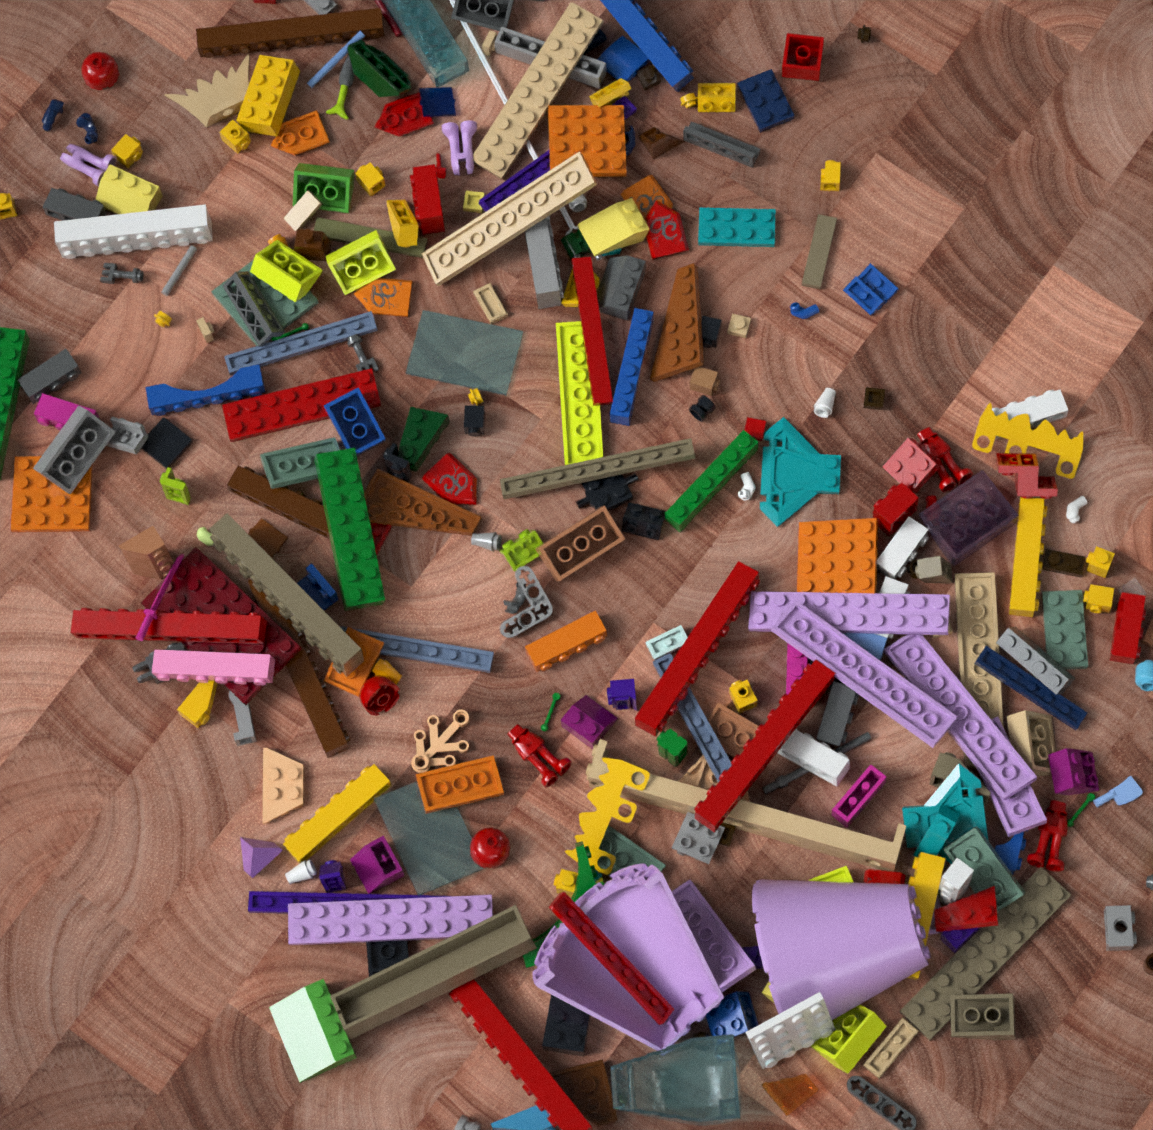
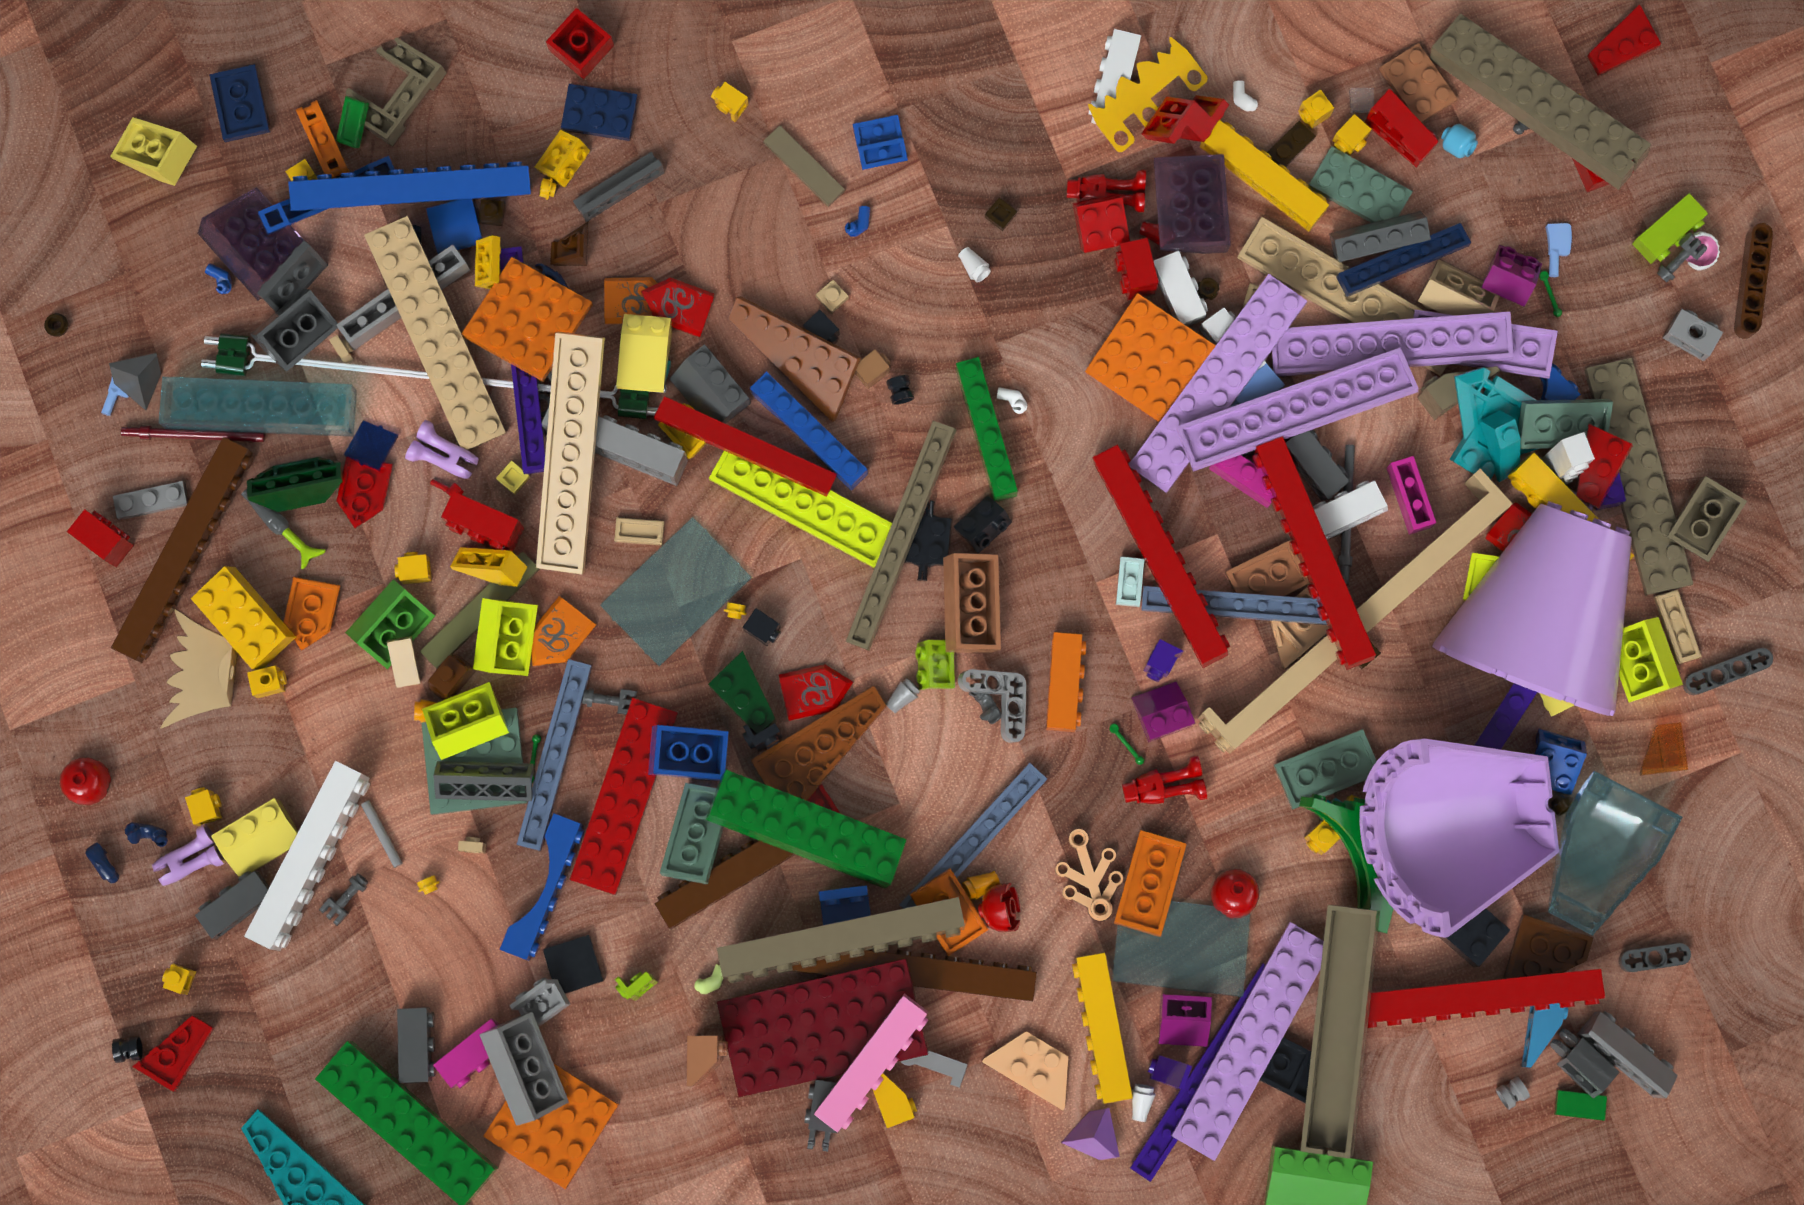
camera: 65 degrees left, 10 degrees up
red brick [70,608,267,644] -> none
dark pink sword [136,554,184,641] -> none
dark orange piece [248,518,288,558] -> none
medium blue bar [307,31,365,88] -> none
red plate [549,892,674,1025] -> none
yellow piece [564,758,650,875] -> none
green brick [656,728,688,767] -> none
light grey hinge [672,812,725,864] -> none
lavender plate [672,880,756,992] -> none
teal plate [698,207,776,247] -> none
yellow brick [729,680,758,714] -> none
red tile [744,417,766,441] -> none
white plate [746,992,836,1069] -> none
teal plate [760,417,841,528] -> none
dark tan slope [915,556,953,584] -> none
red piece [1027,800,1068,872] -> none

